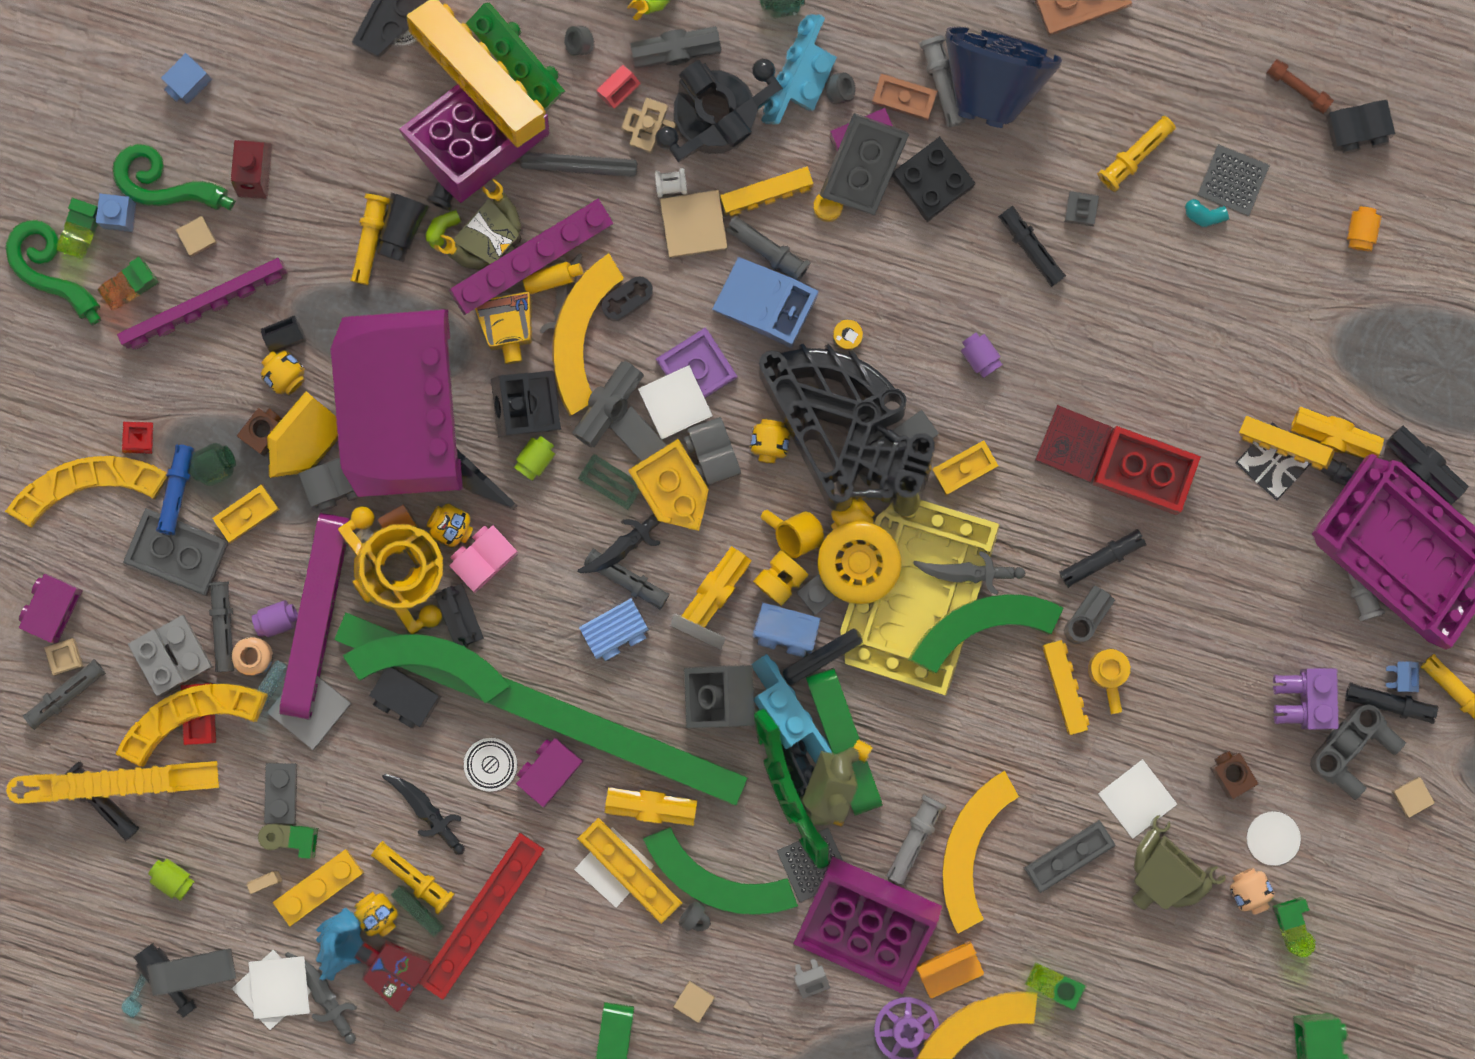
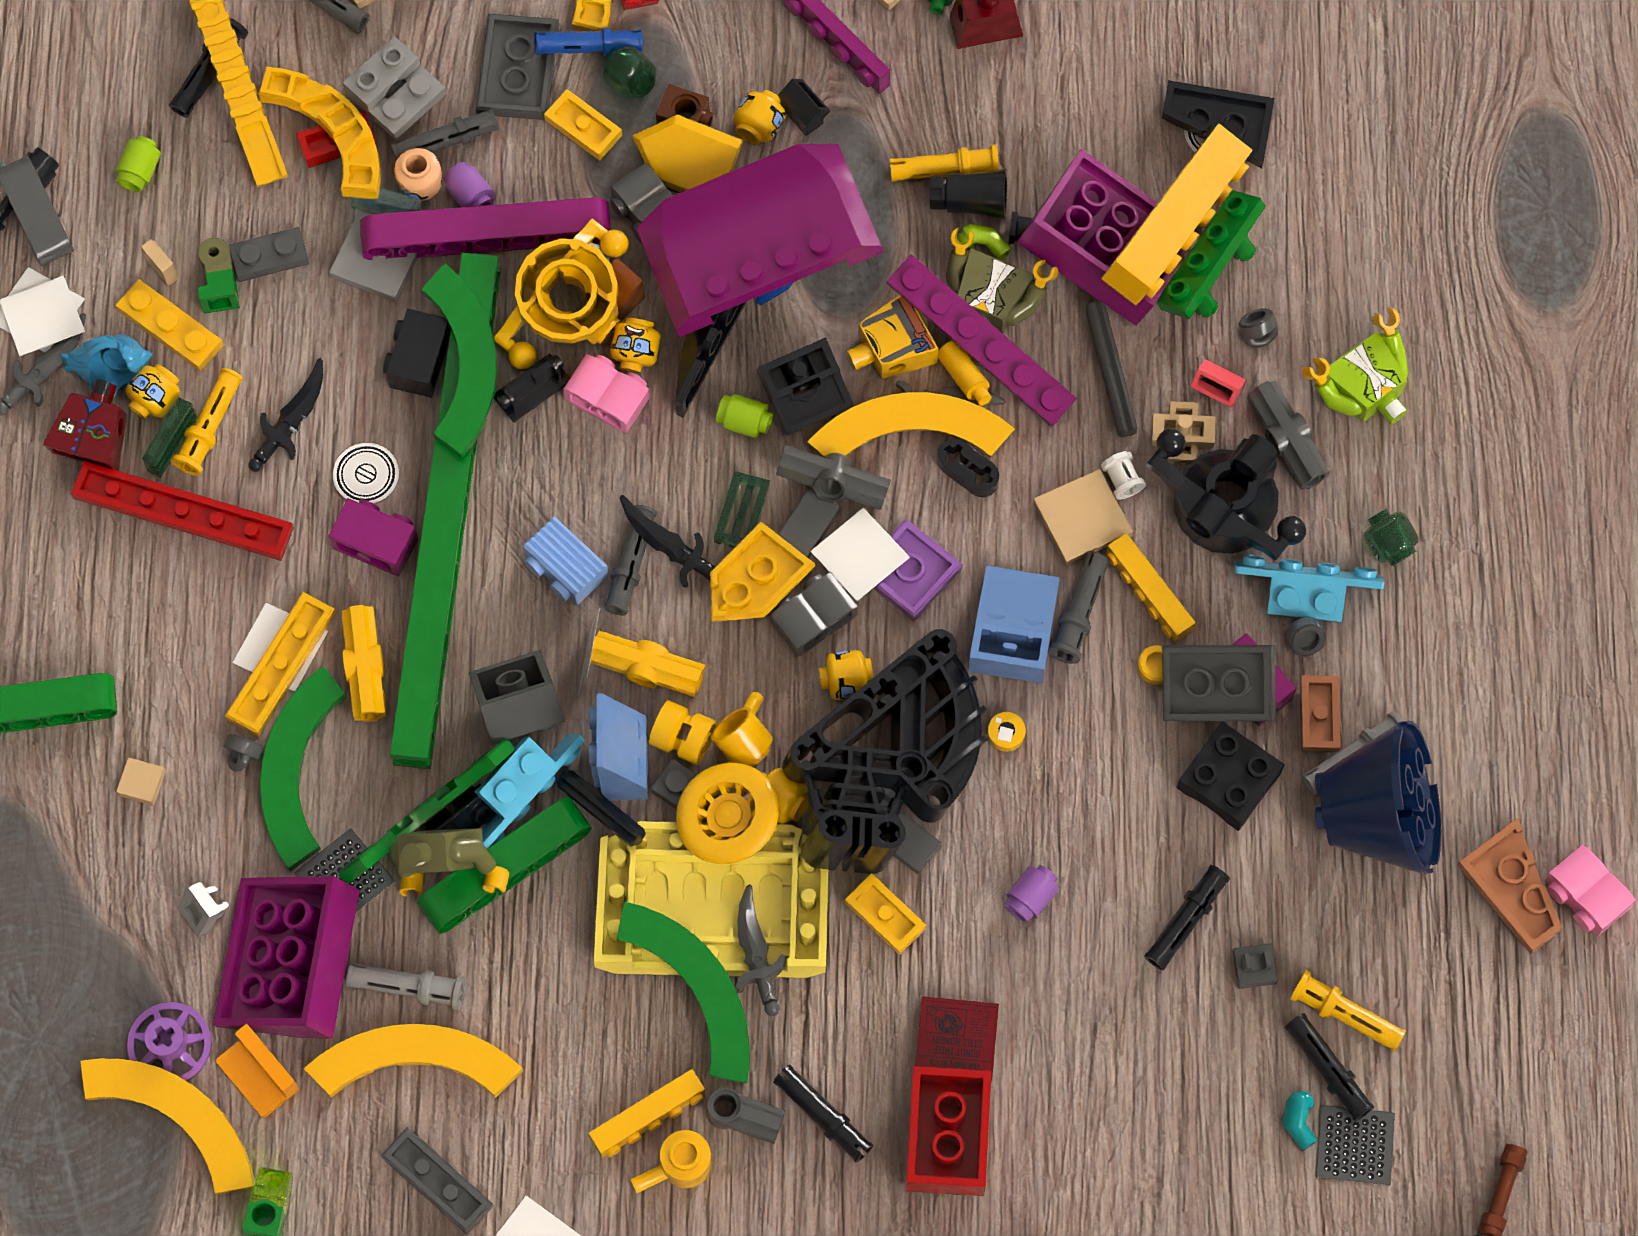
camera: 70 degrees right, 15 degrees down
none -> black pin [1285,1013,1375,1121]

